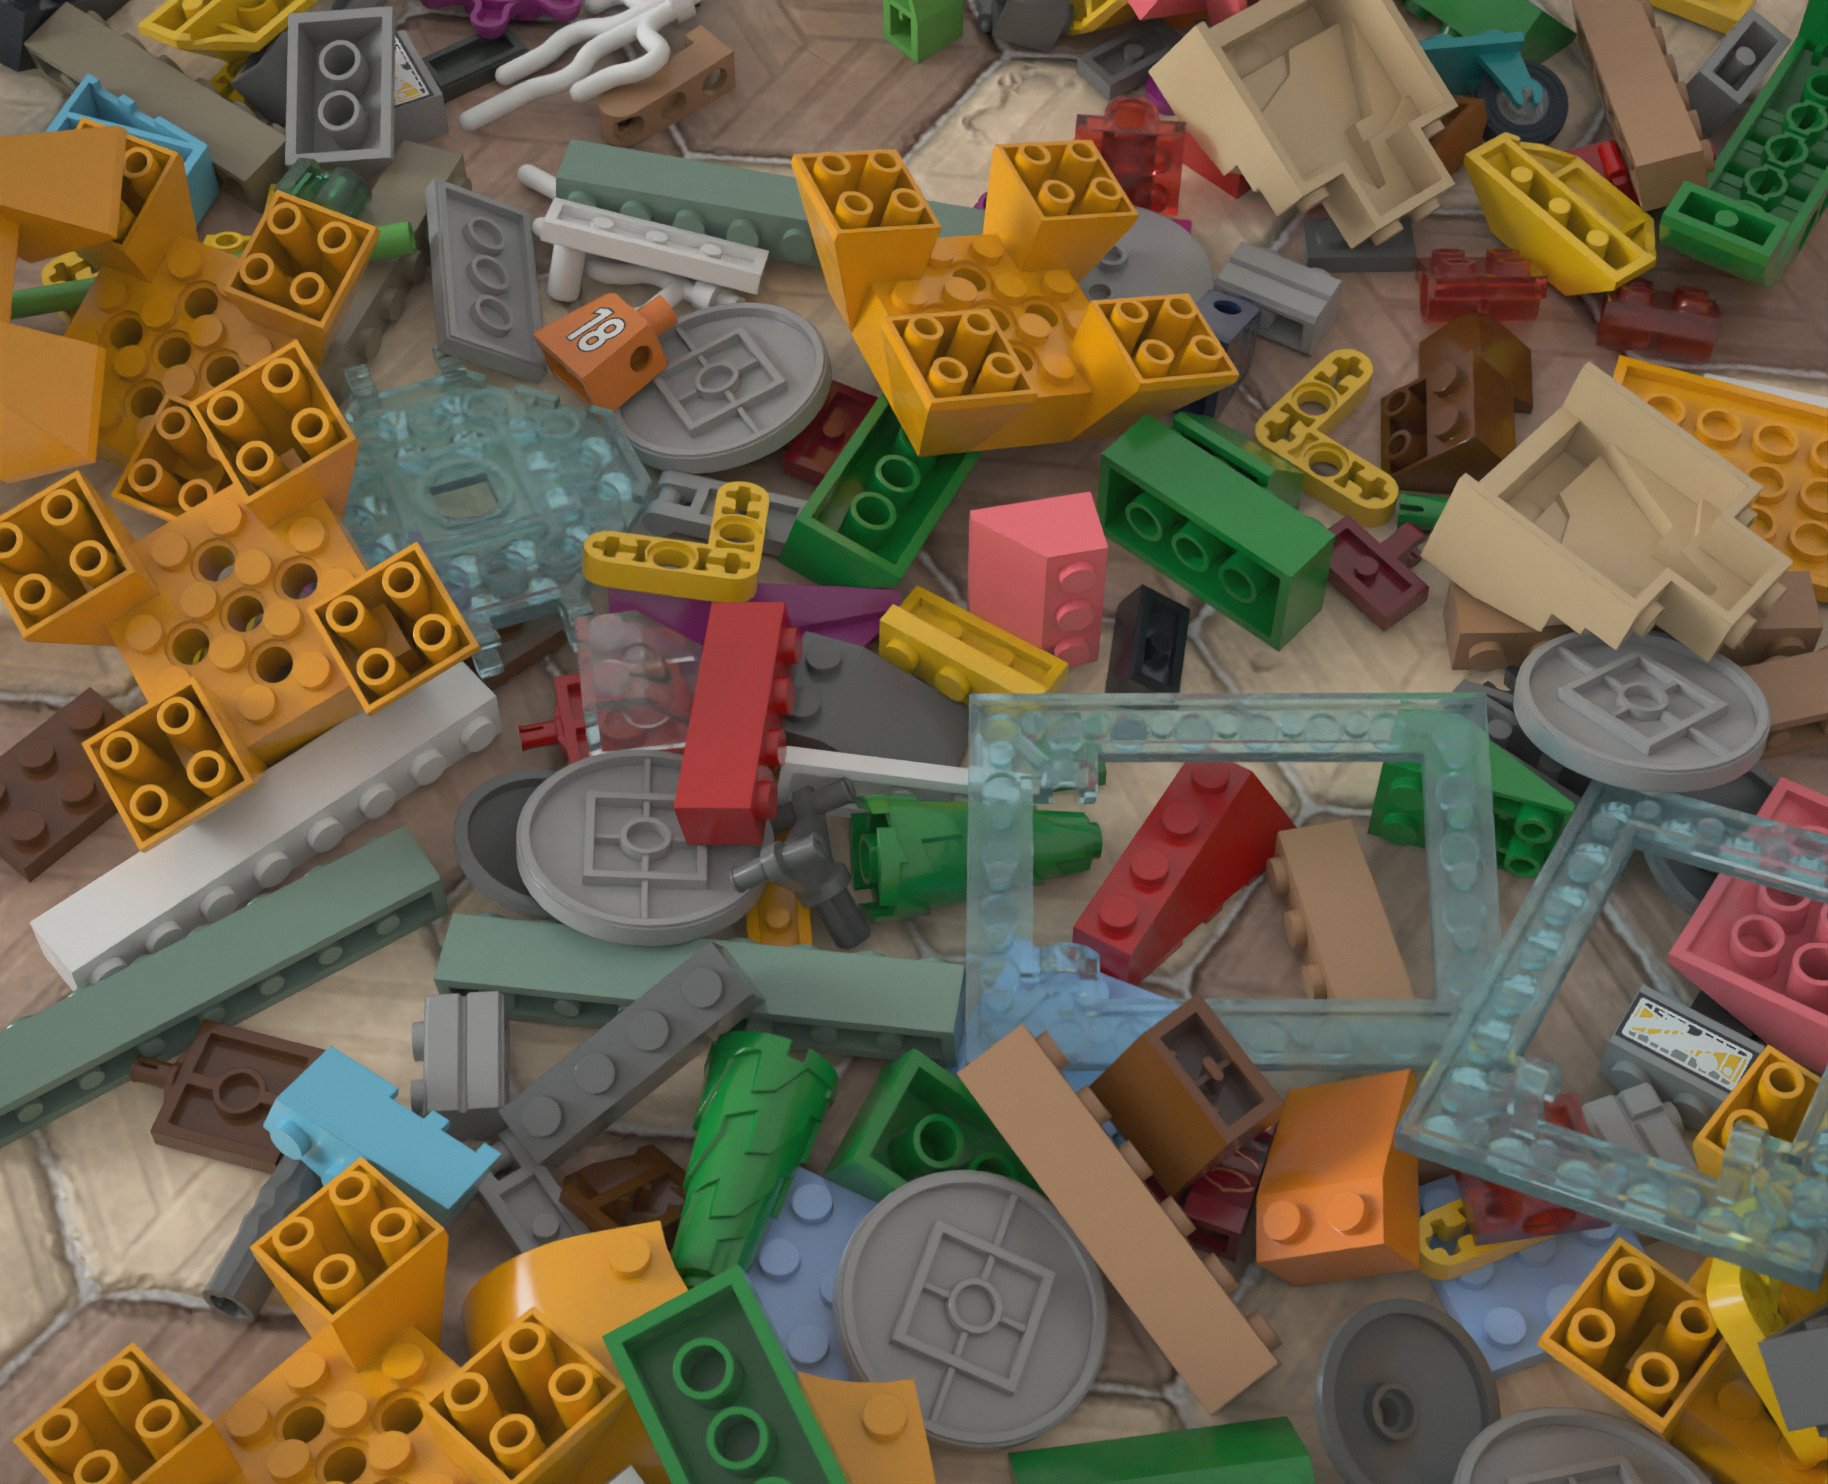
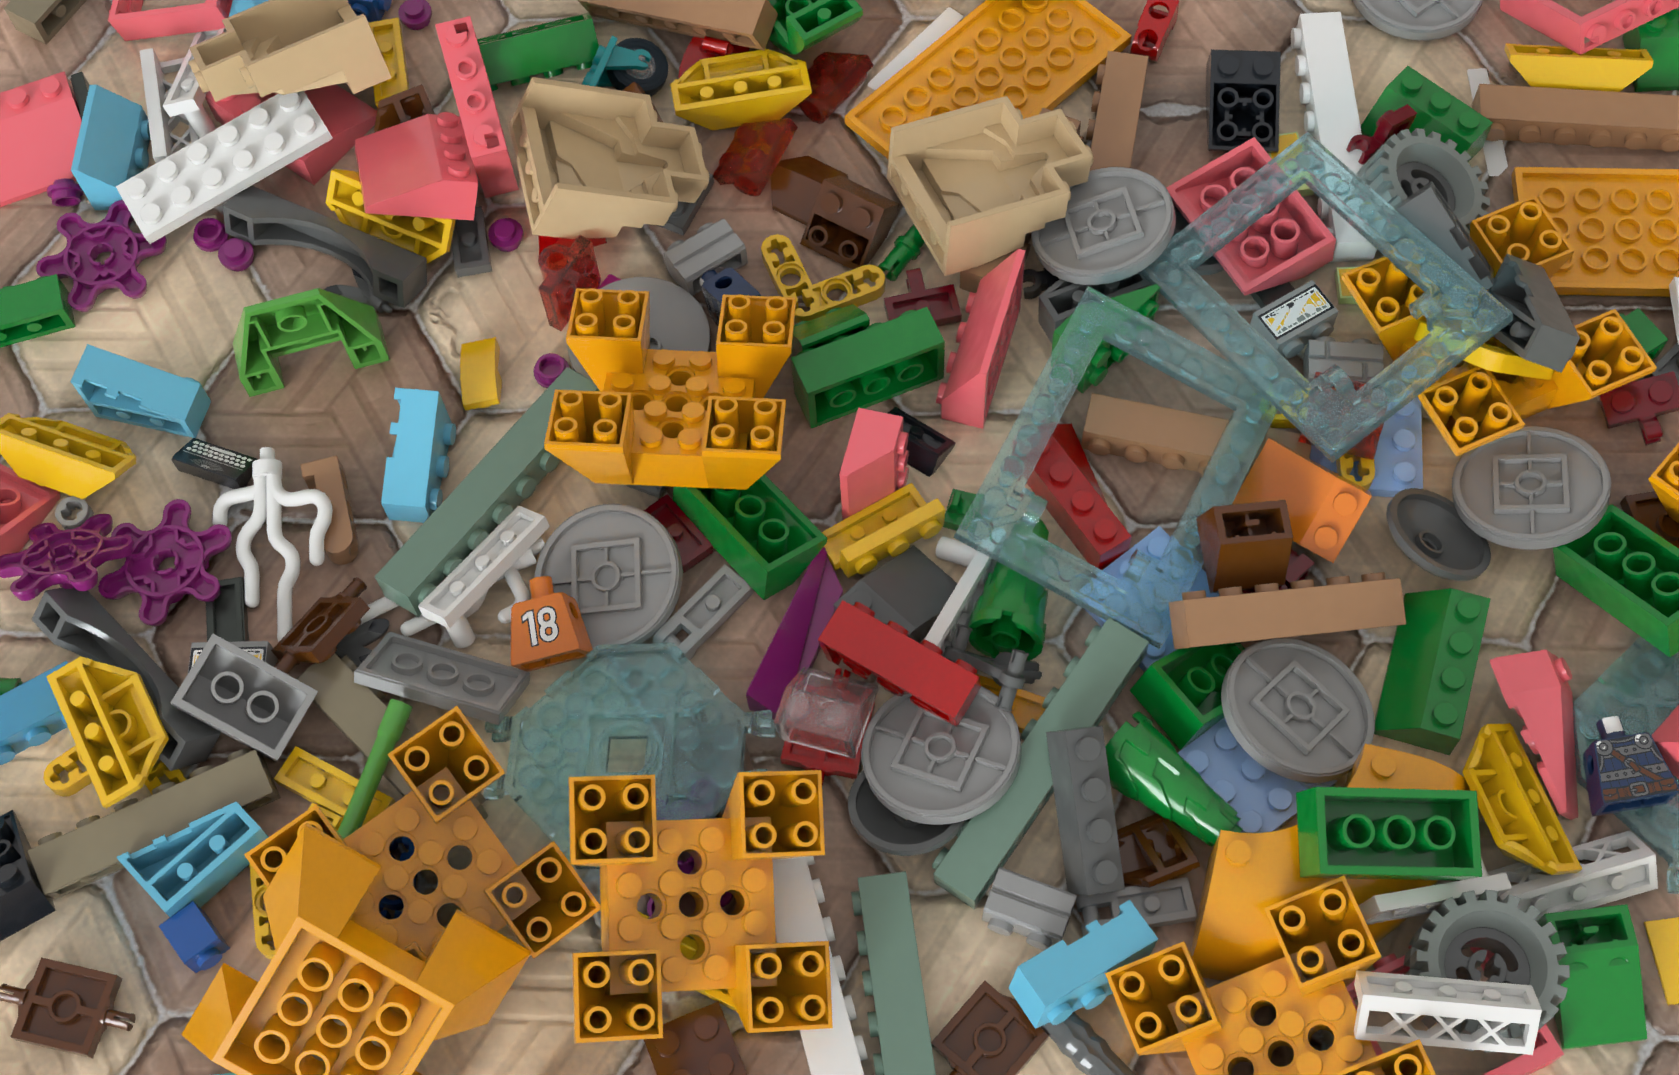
camera: 60 degrees left, 10 degrees up
clear green leg [273,157,373,219] -> none
yellow beam [582,481,770,602] -> none
none -> reddish brown plate [271,577,370,674]
none -> dark grey piece [335,618,390,667]
none -> medium azure wedge [381,387,456,523]
none -> yellow slope [460,337,502,411]
none -> coral slope [936,249,1026,429]

